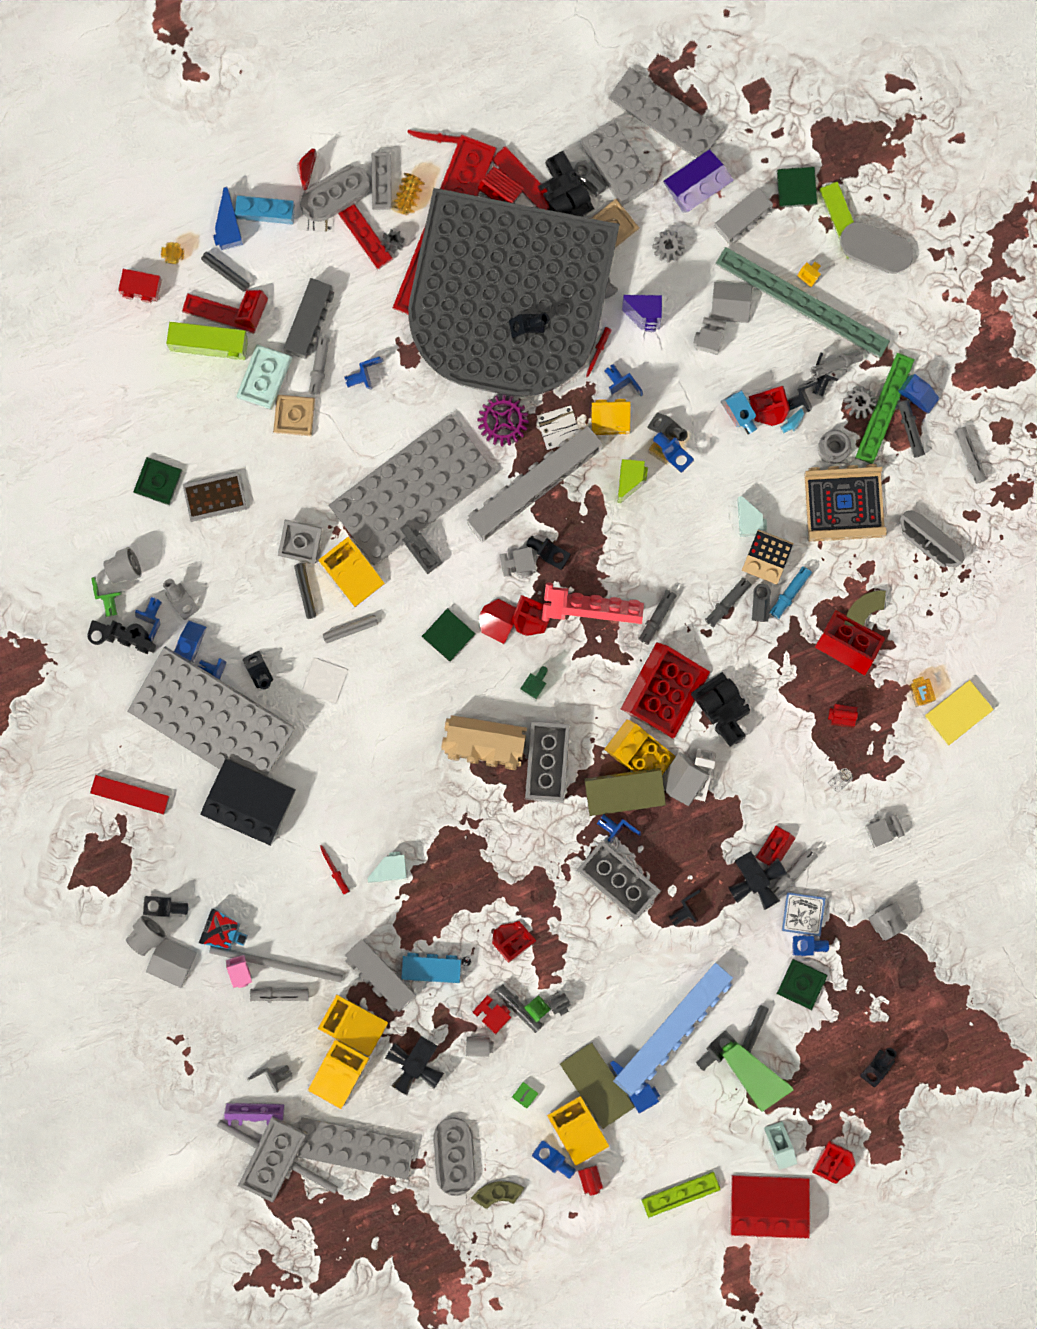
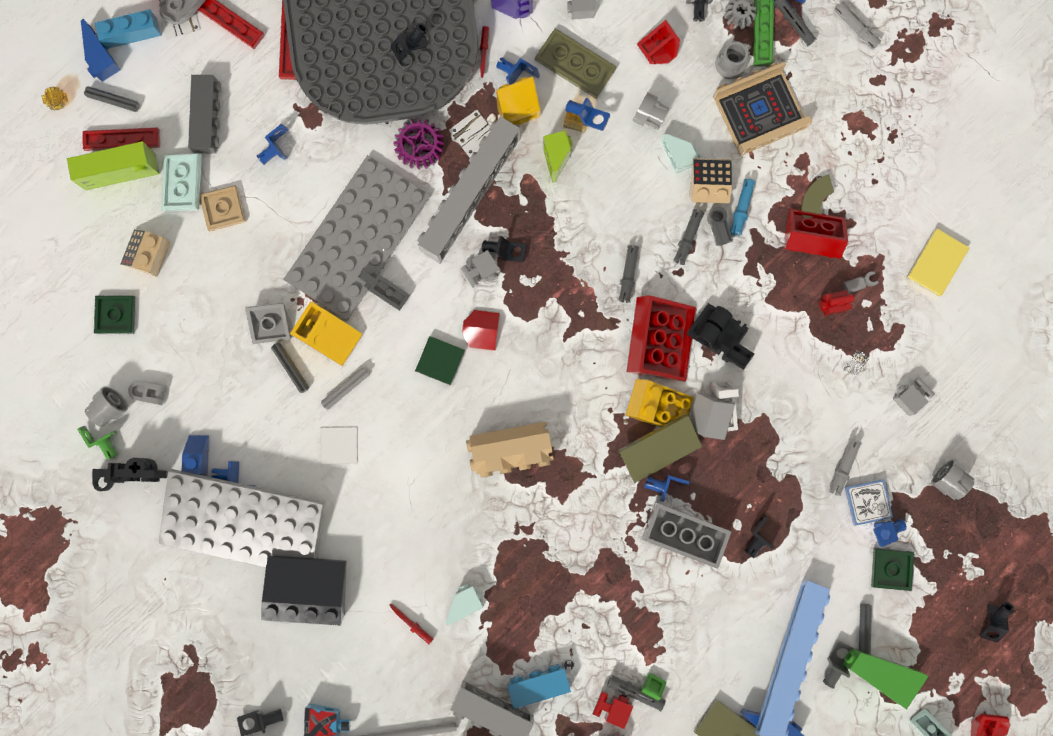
camera: 25 degrees left, 0 degrees up
red tile [90,775,170,815] -> none
red brick [118,269,162,303] -> none
blue bracket [135,597,162,642] -> none
light grey bracket [163,579,199,620] -> none
tile [182,472,247,522] -> none
red slope [234,290,268,328] -> none
black bracket [242,651,273,690] -> none
light grey pin [308,337,330,395] -> none
dark grey gear [381,229,405,254] -> none
red slope [492,921,536,963] -> none
red slope [512,595,550,636] -> none
clear green brick [520,666,548,701] -> none
light grey brick [525,721,570,803] -> none
coral hinge [542,583,644,624] -> none
dark grey gear [548,992,571,1016] -> none
dark grey bracket [647,413,688,441] -> none
dark azure torso [720,390,757,435] -> none
black brick [728,851,788,910] -> none
red slope [755,825,795,866] -> none
medium azure bar [780,408,804,433] -> none
black bracket [787,377,820,412] -> none
light grey brick [900,511,965,567] -> none
clear yellow brick [909,677,936,707] -> none
none -> tan slope [120,229,170,277]
none -> light grey plate [128,381,166,405]
none -> olive tile [535,28,617,99]
none -> light grey piece [632,92,670,130]
none -> light grey bar [842,271,879,294]

